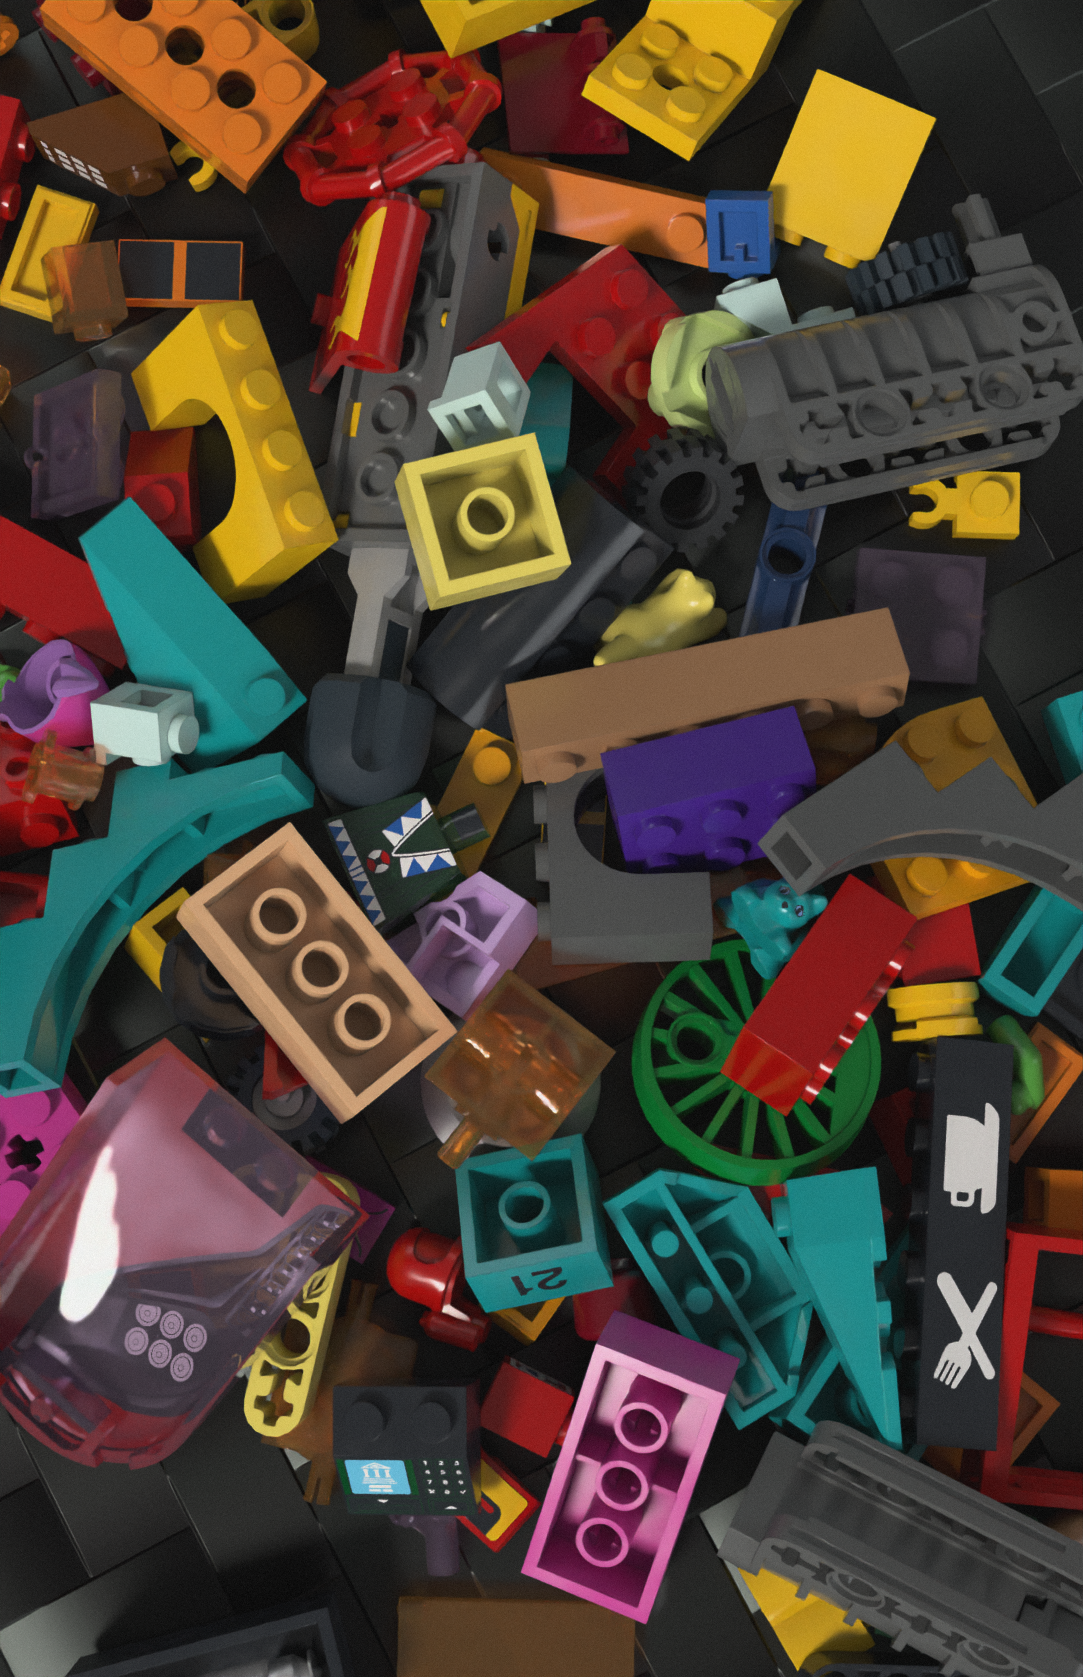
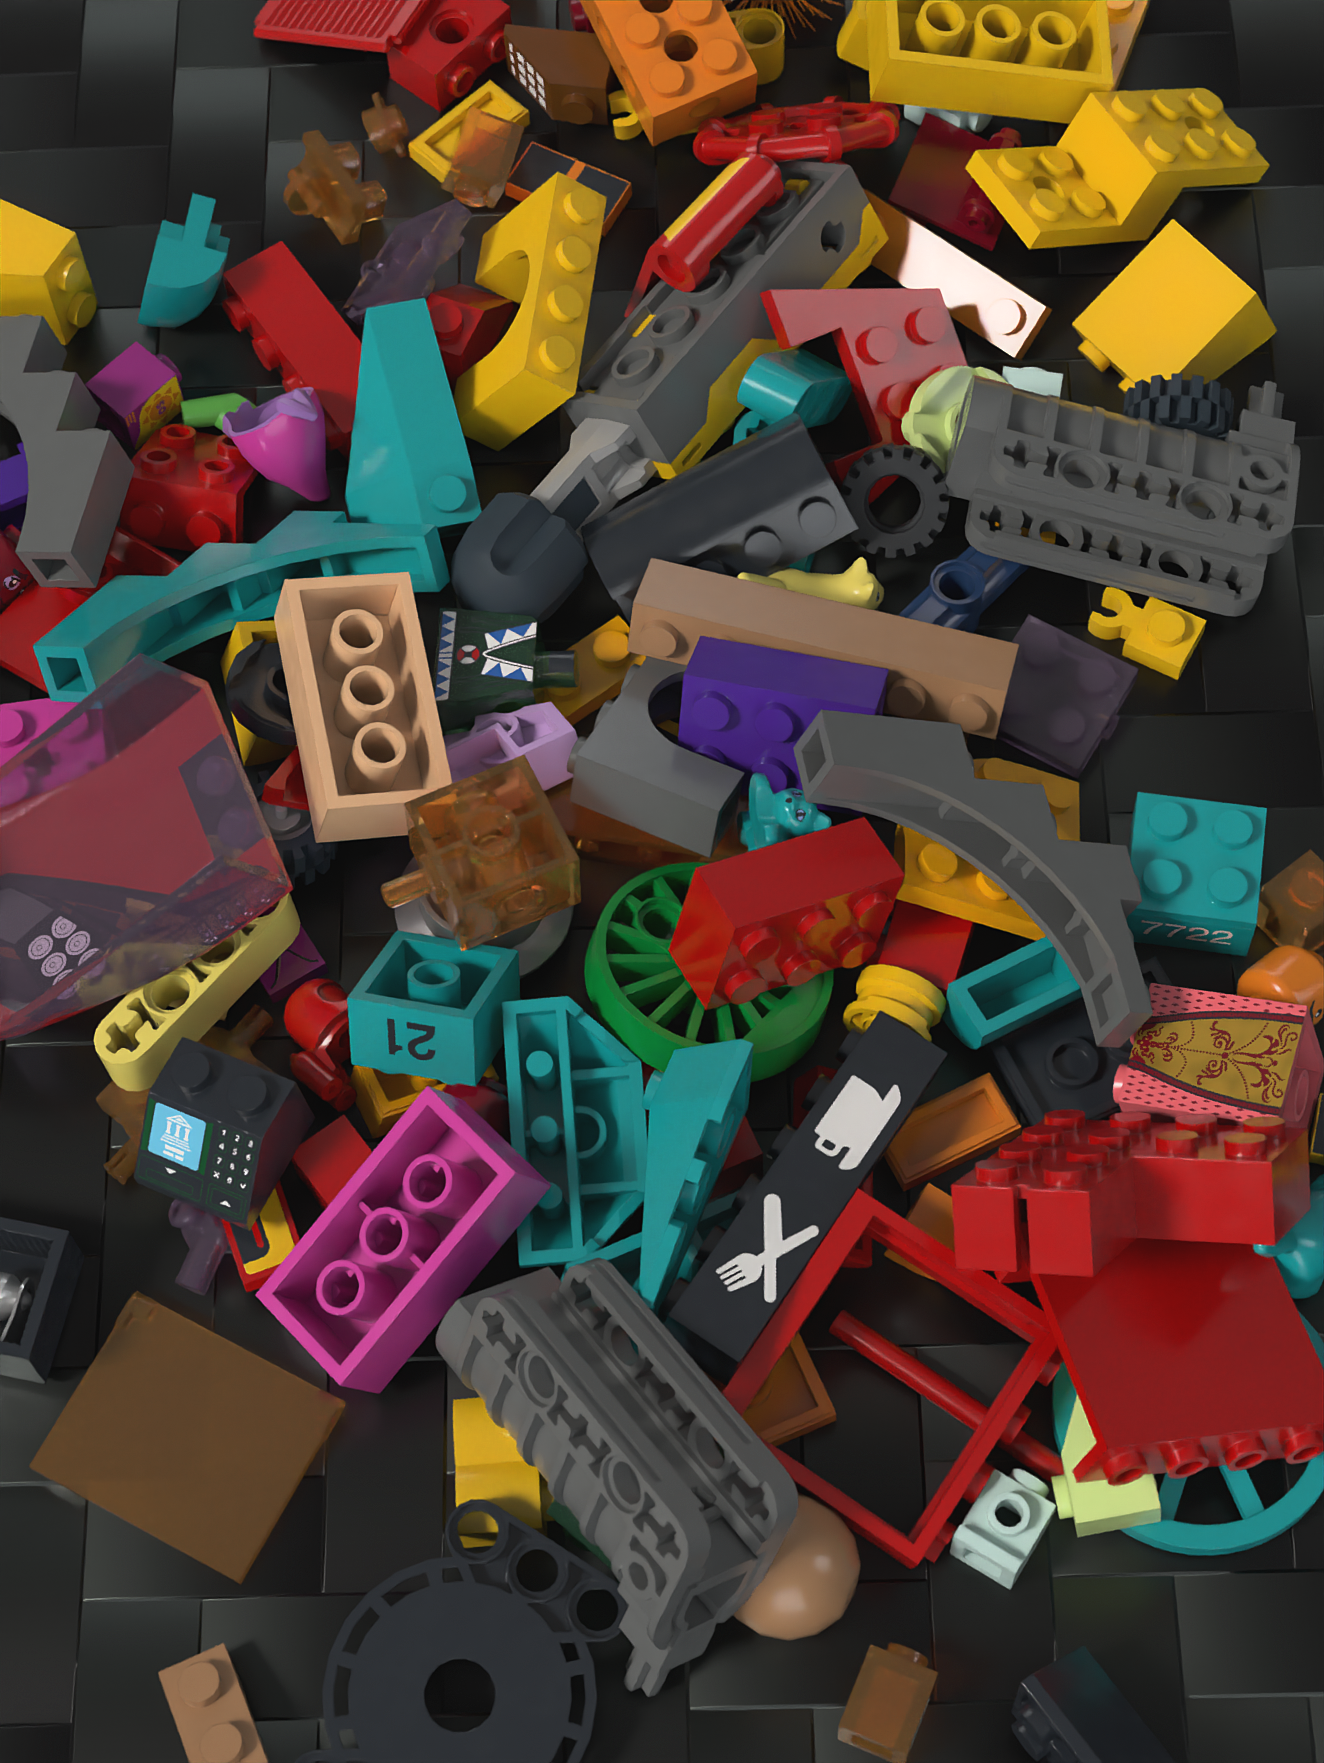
camera: 30 degrees right, 20 degrees down
clear orange brick [22,728,104,811] -> none
light aqua brick [90,682,199,766] -> none
light yellow brick [394,432,571,611] -> none
light aqua brick [427,341,531,451] -> none
blue bracket [705,190,781,280] -> none
bright green arm [986,1015,1045,1115] -> none

